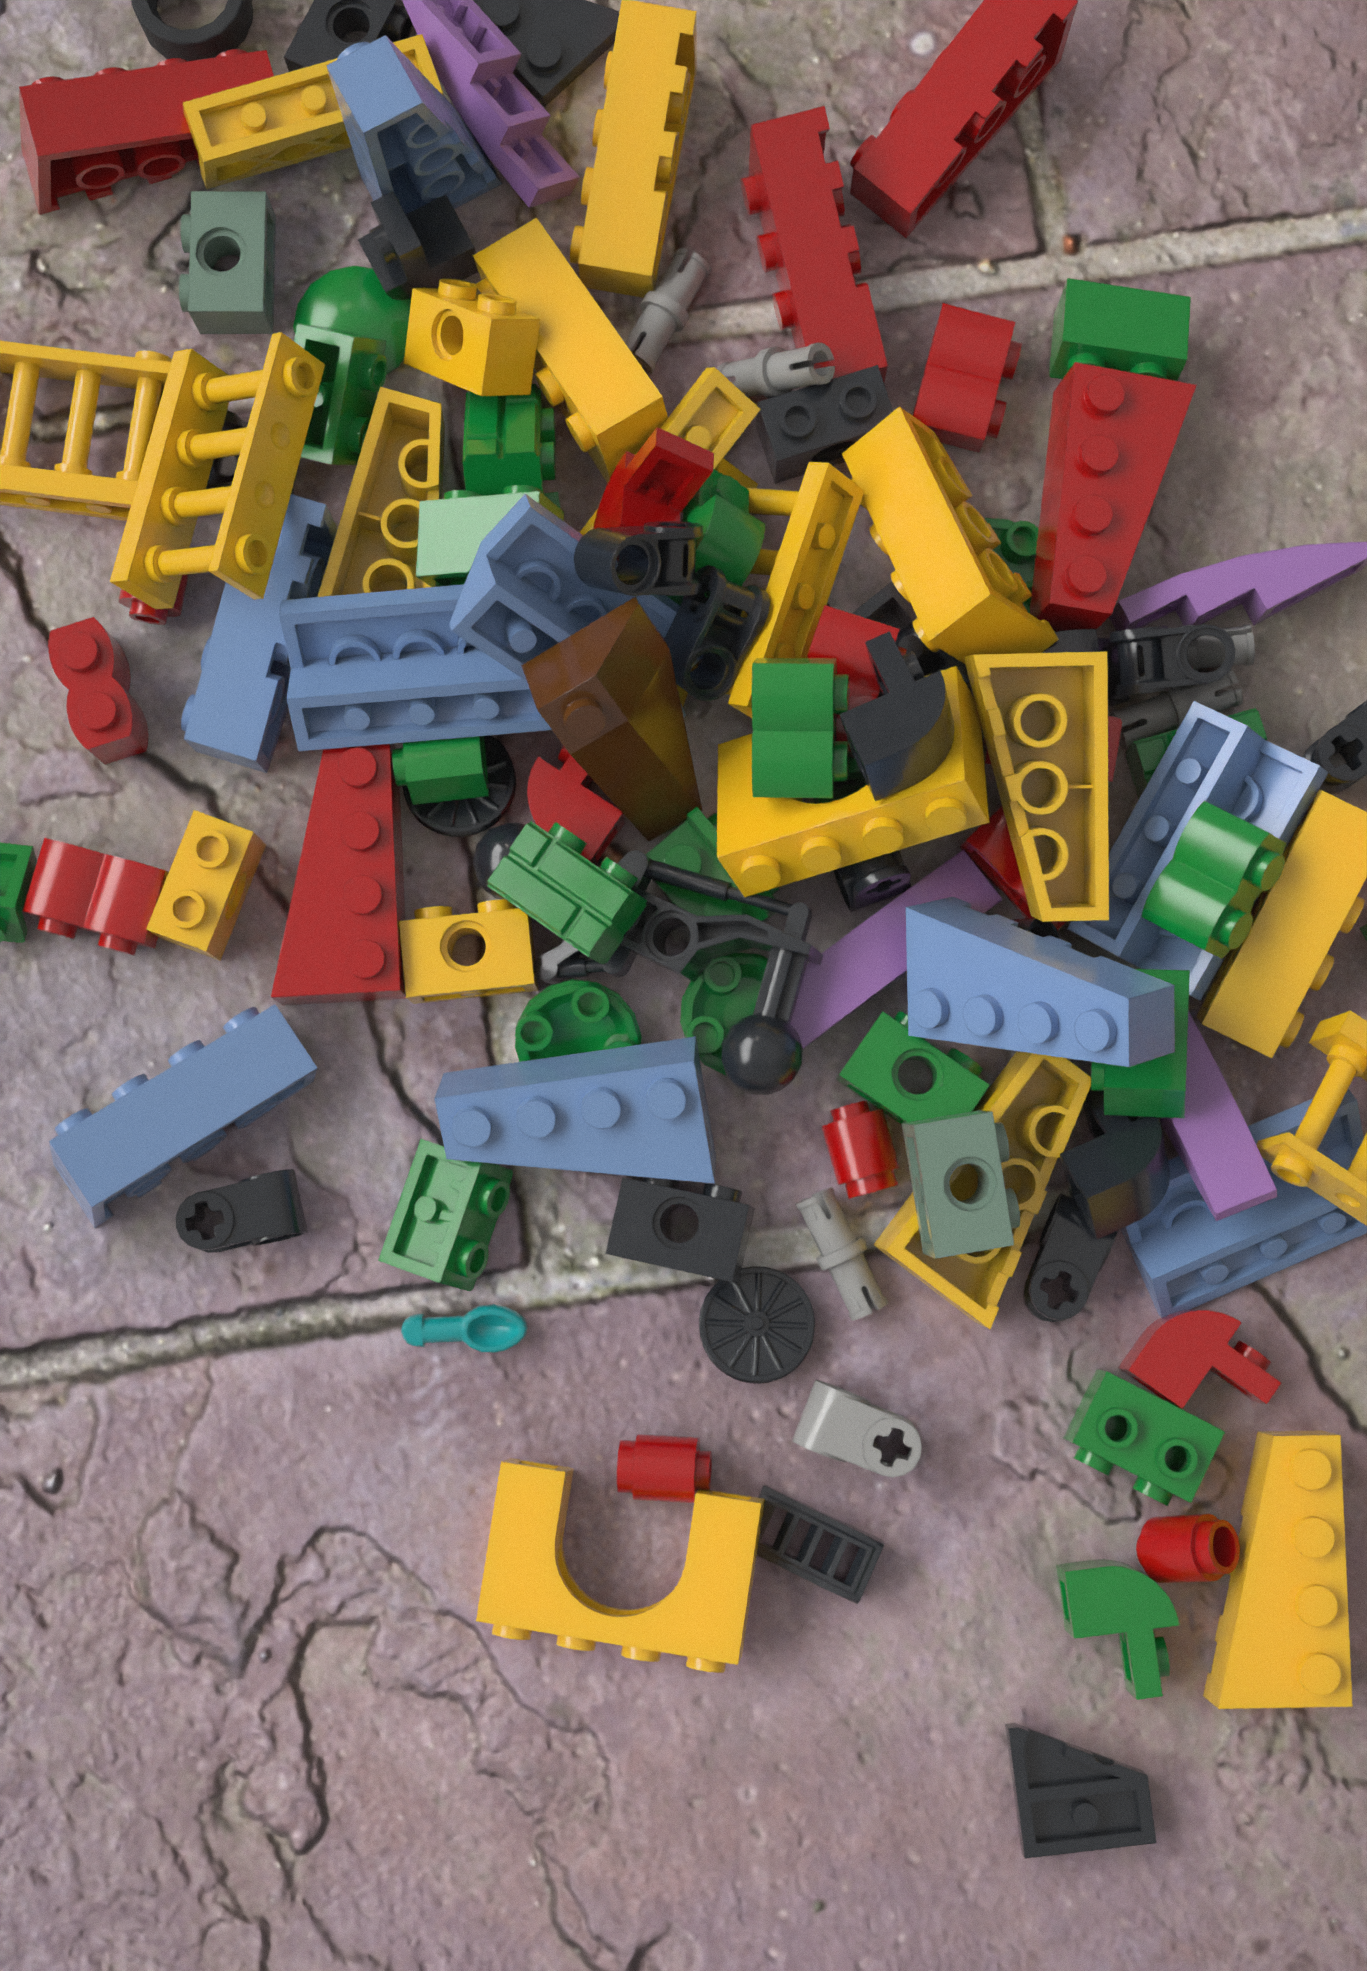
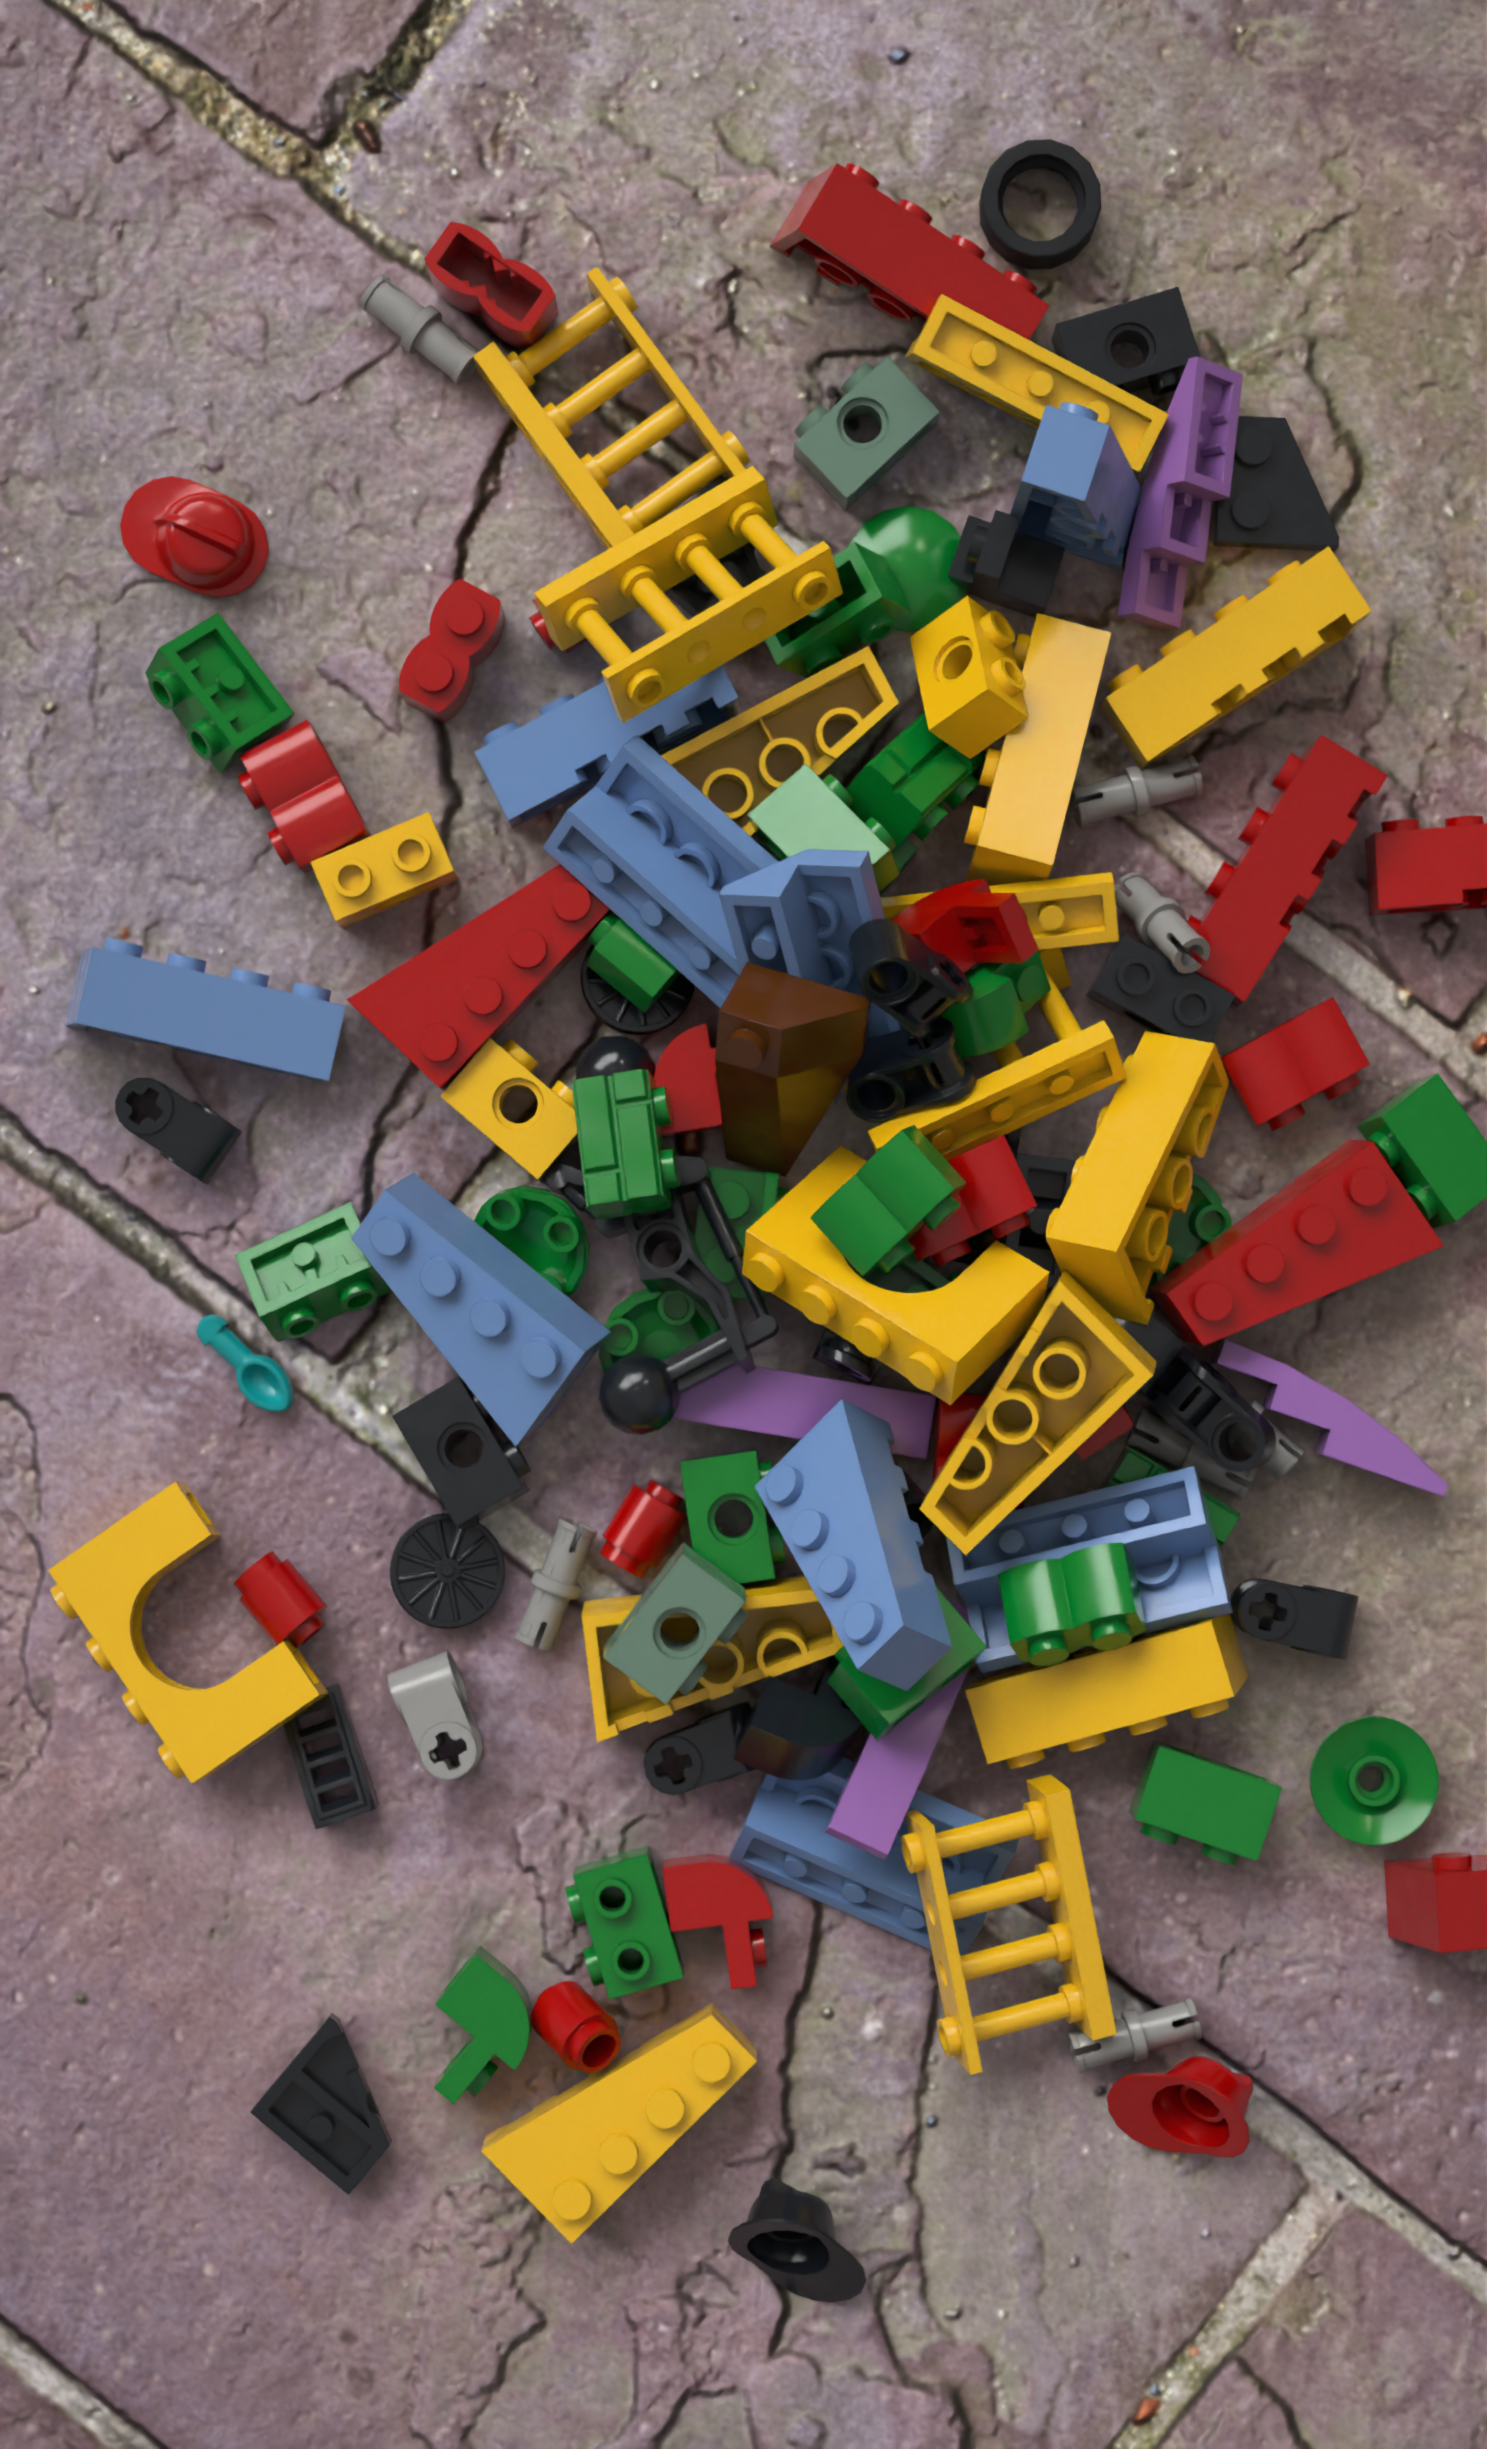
camera: 40 degrees right, 5 degrees up
black brick [840,631,954,802] -> none

